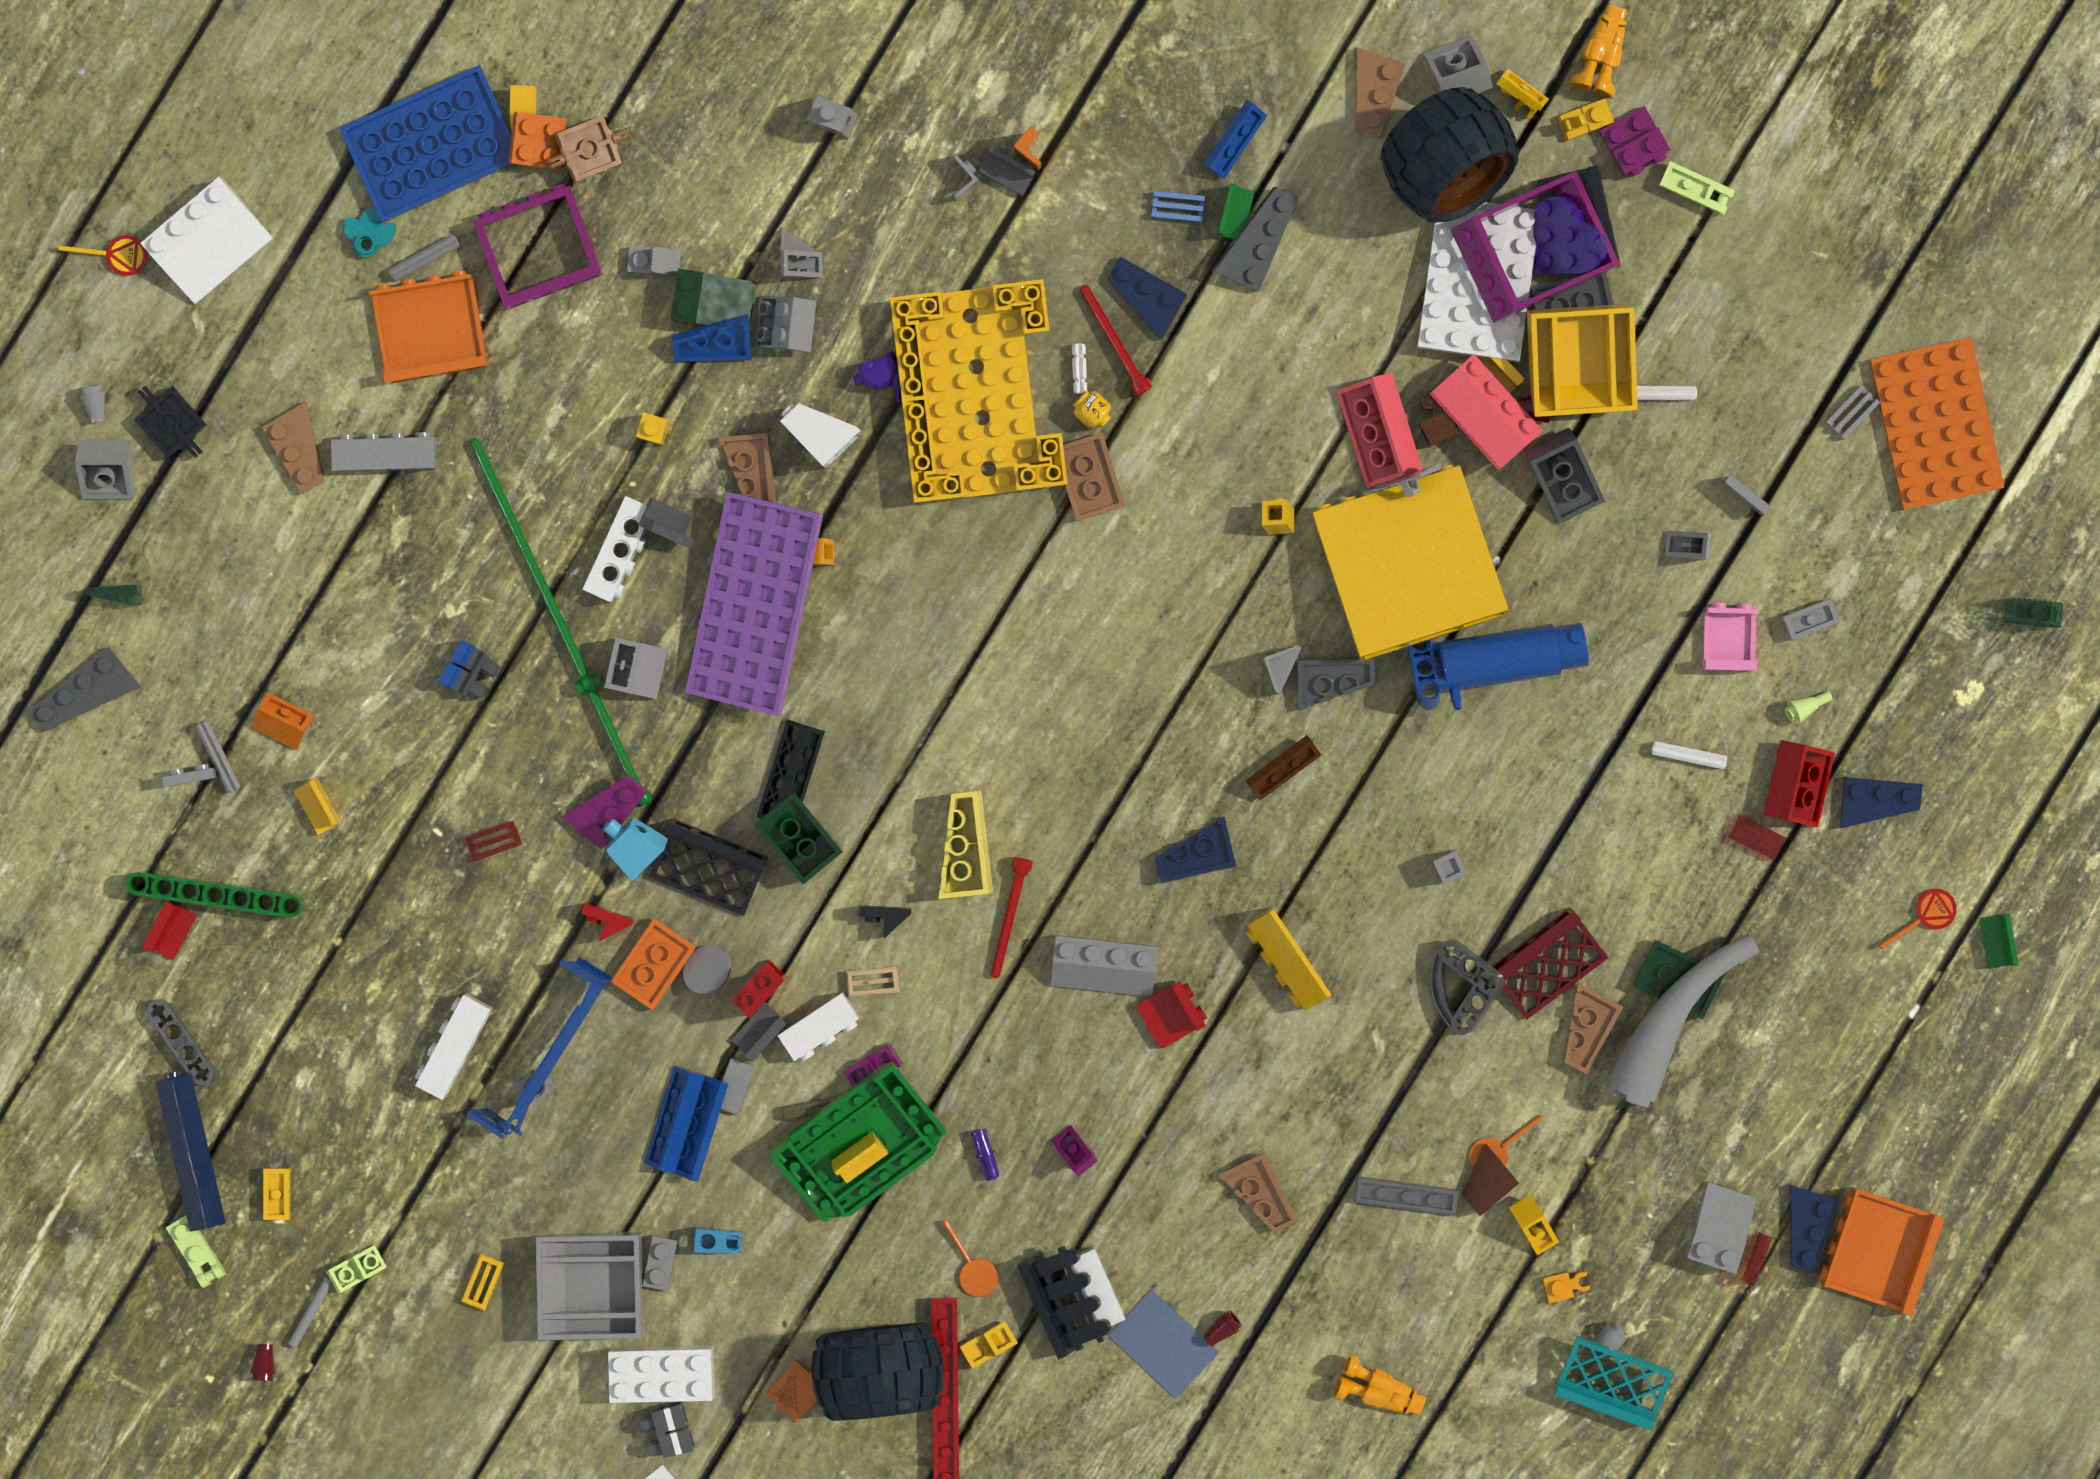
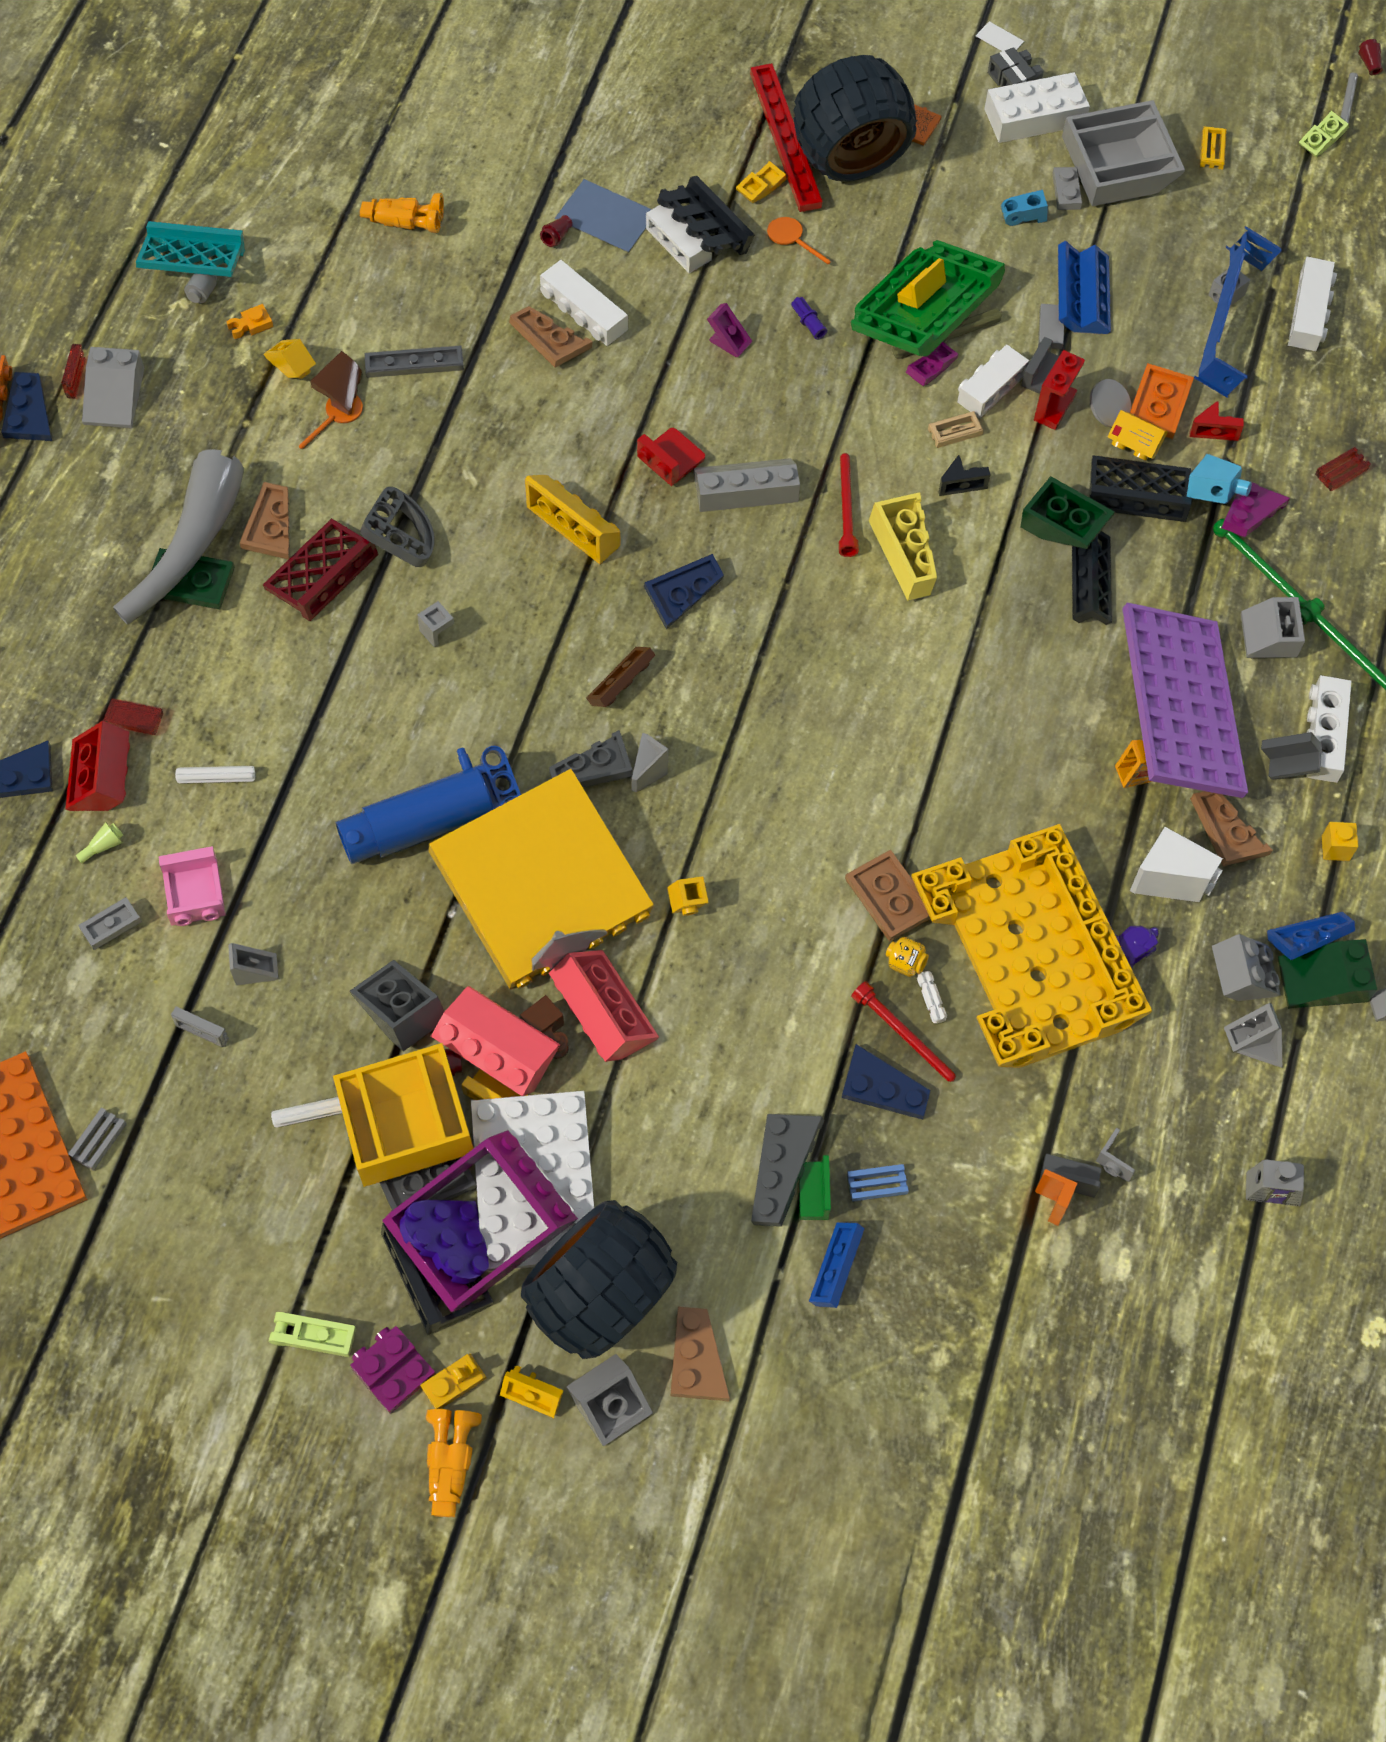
camera: 165 degrees right, 25 degrees down
none -> white brick [540,260,628,346]
none -> yellow brick [1107,410,1168,461]

